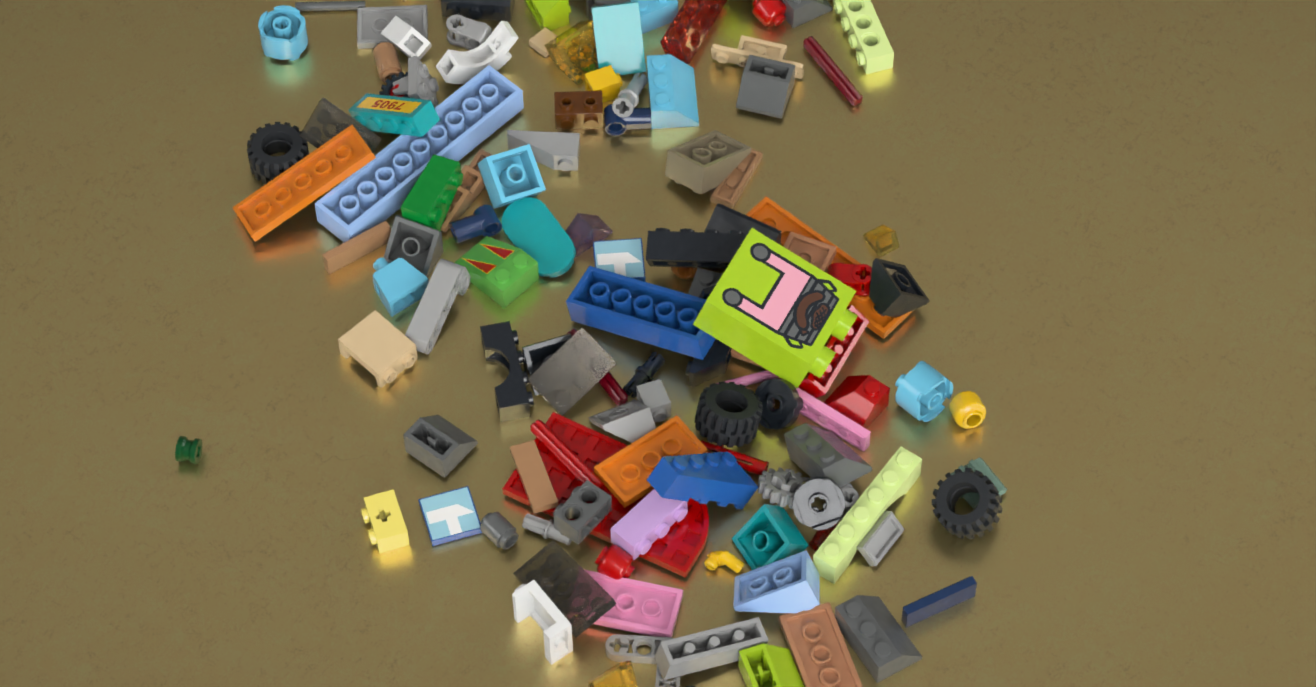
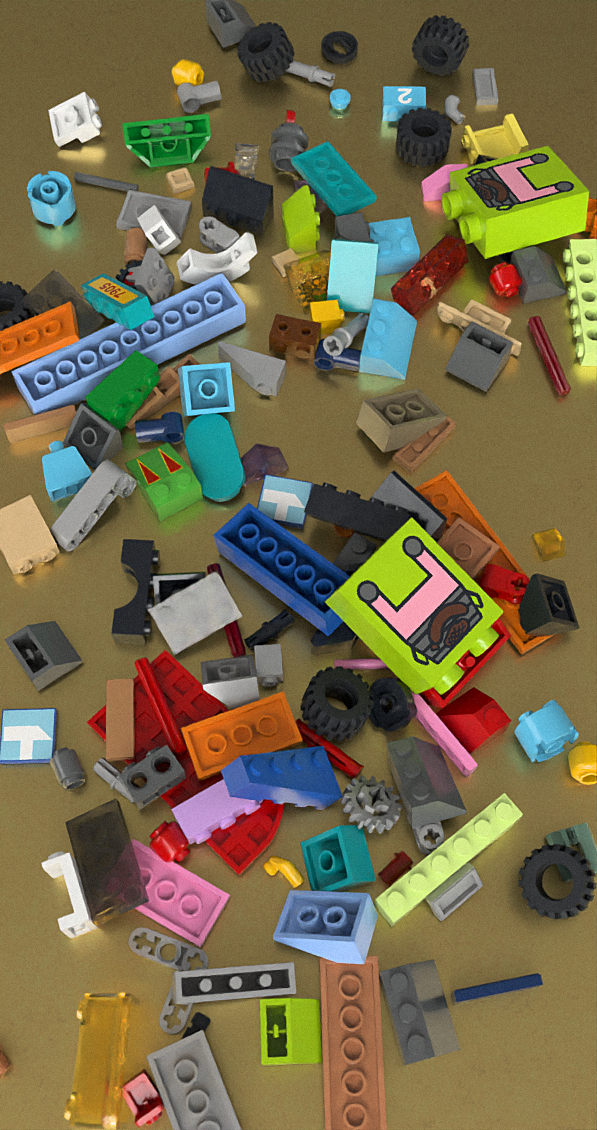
camera: 15 degrees right, 10 degrees up
plate [792,477,845,530] -> none

